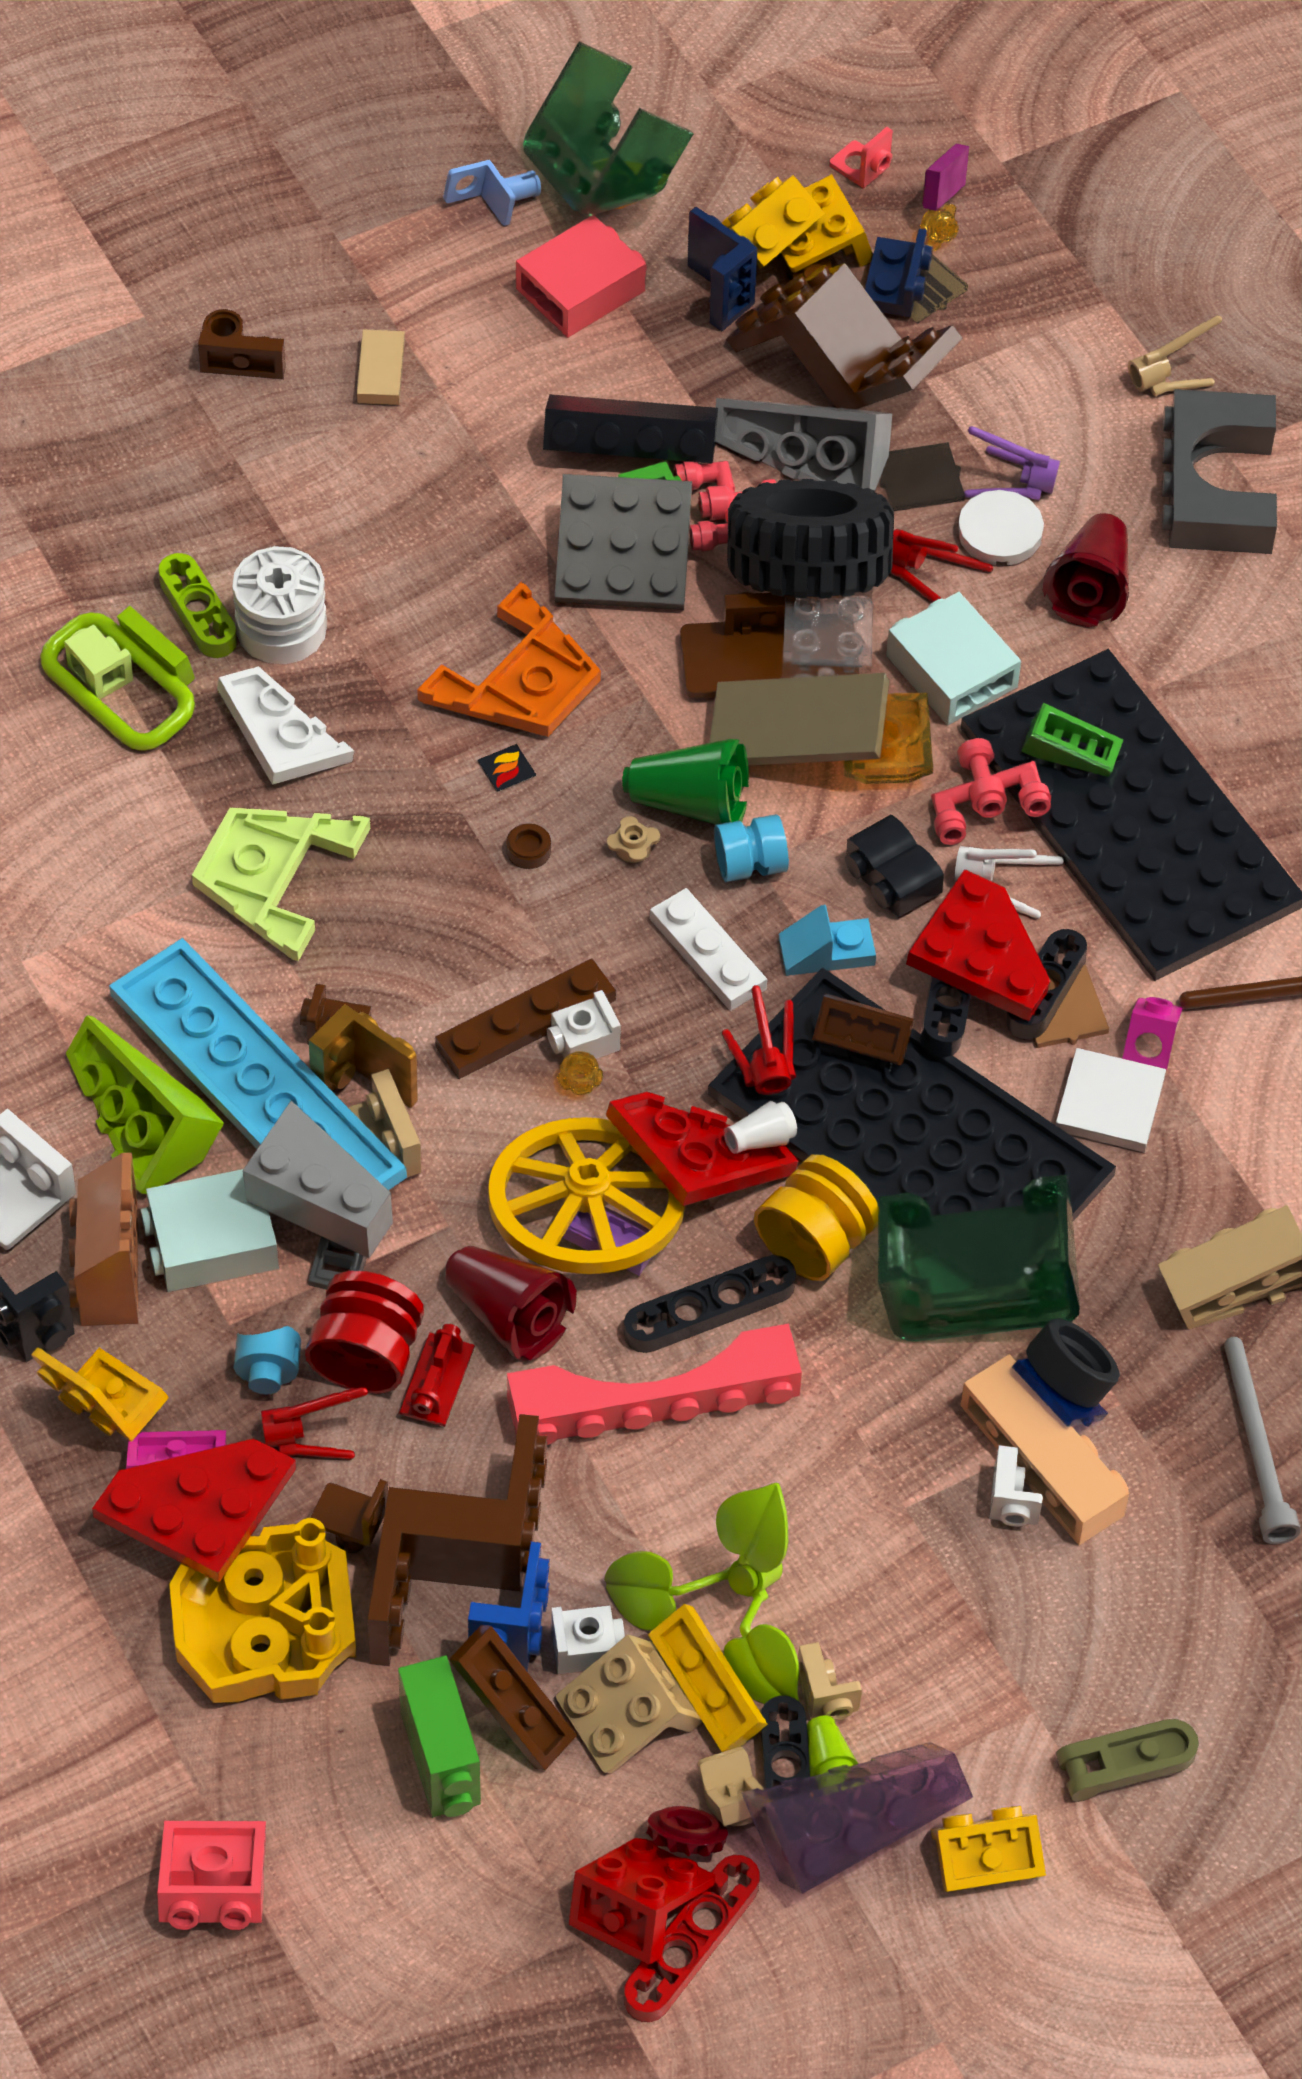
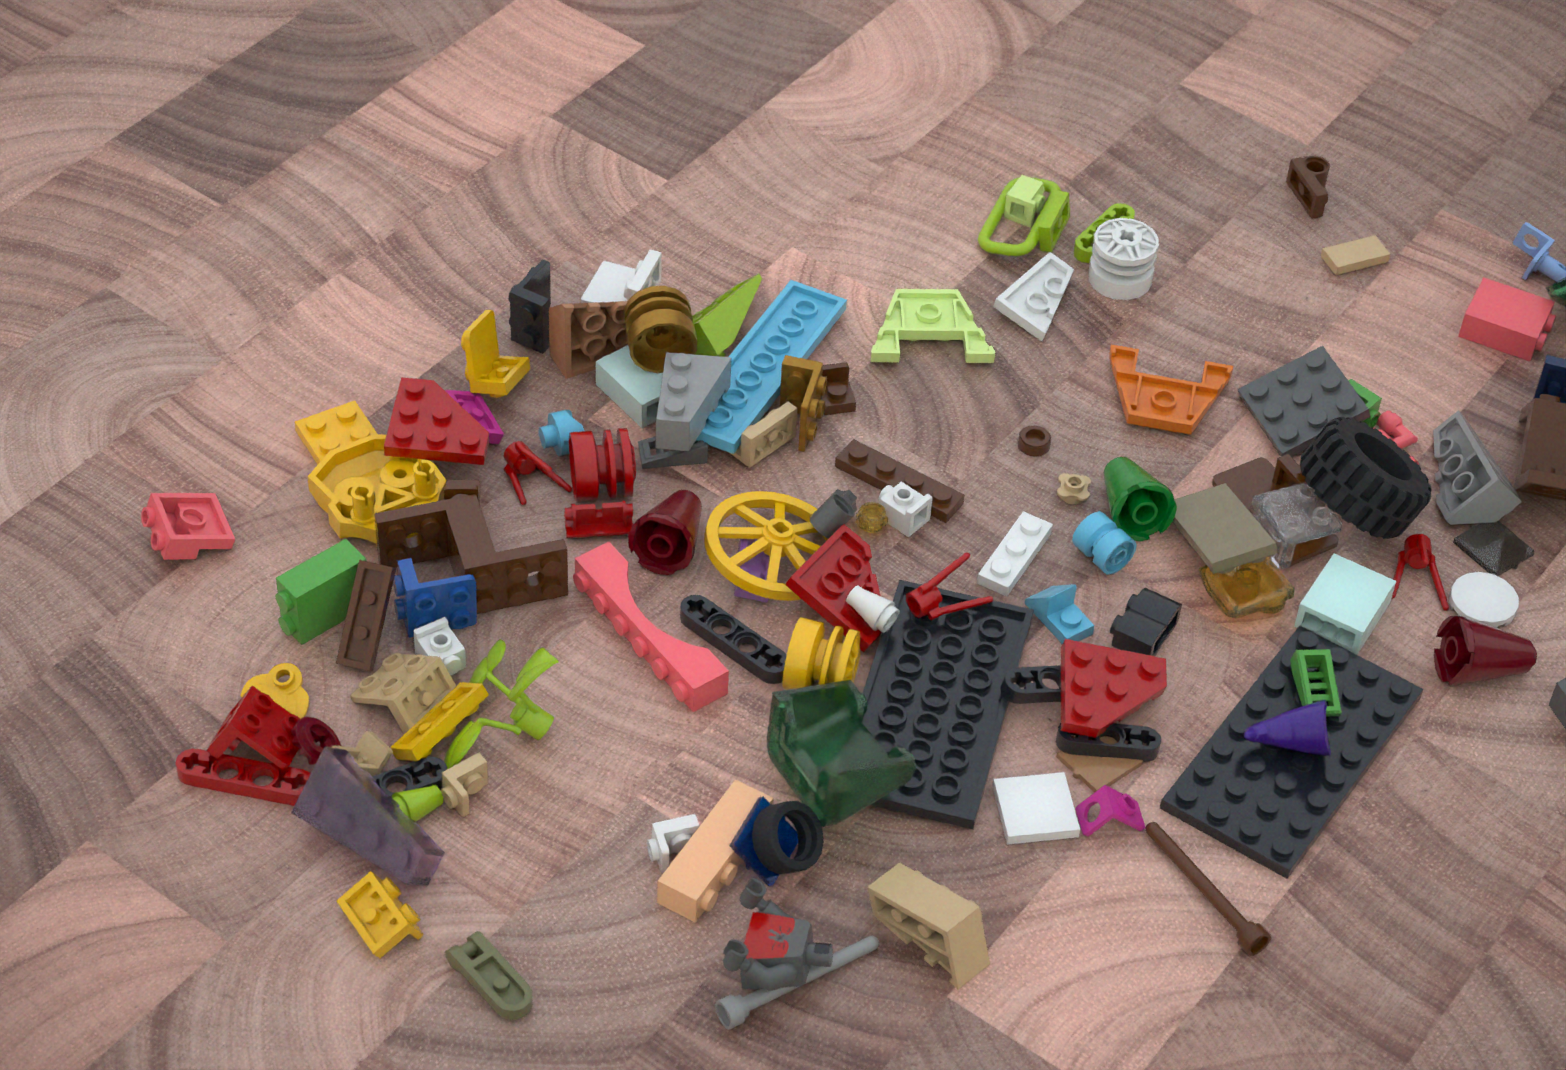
camera: 65 degrees right, 10 degrees down
black sticker [478,744,537,792] -> none
black brick [543,394,718,463] -> none
reddish brown plate [812,994,914,1065] -> none
coral piece [931,738,1051,845] -> none
white plant [955,846,1064,919] -> none
medium lavender plant [964,426,1060,500] -> none
none -> yellow plate [240,663,309,719]
none -> yellow plate [295,400,377,465]
none -> pearl gold wheel [624,286,697,373]
none -> dark grey torso [723,878,833,991]
none -> dark grey piece [810,489,857,538]
none -> dark purple hat [1244,700,1331,757]

